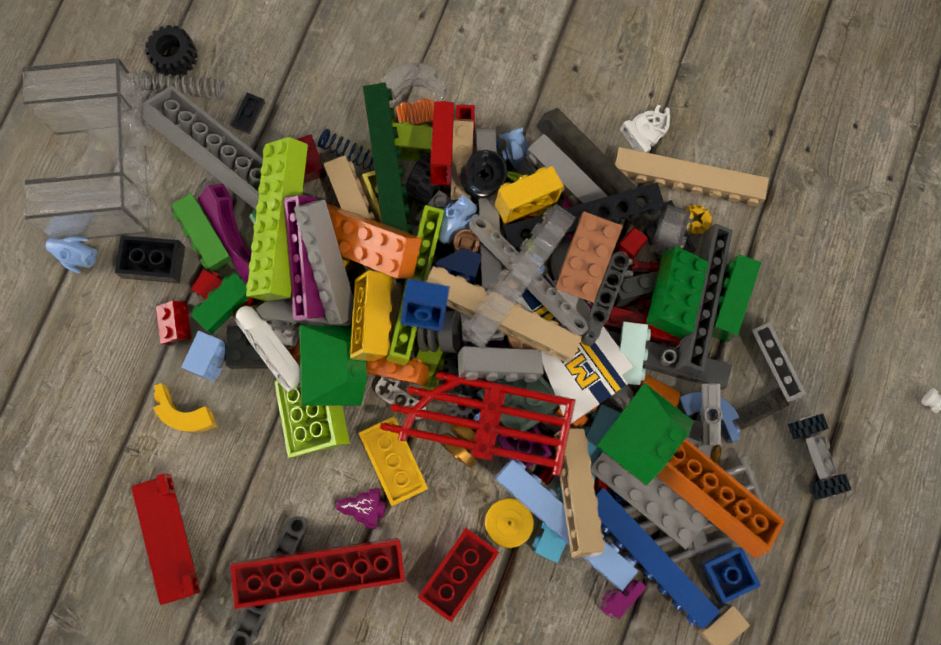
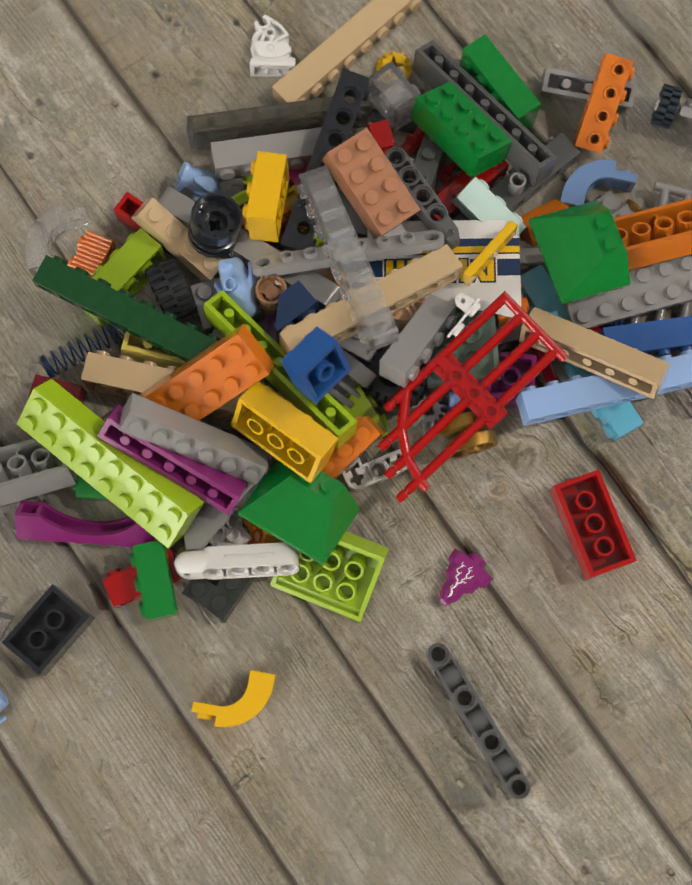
camera: 55 degrees left, 0 degrees up
red bracket [131,473,201,605] -> none
red bracket [156,300,191,345] -> none
bright green brick [171,193,233,272] -> none
light blue brick [181,331,226,382] -> none
red brick [230,538,405,609] -> none
yellow plate [358,416,428,506] -> none
red window [430,101,454,185] -> none
yellow wheel [485,498,534,548] -> none
light grey piece [700,383,723,446] -> none
clear smoke plate [735,387,790,430] -> none
none -> white hinge [447,293,481,338]
none -> yellow tile [462,221,518,286]
none -> orange brick [572,53,635,154]

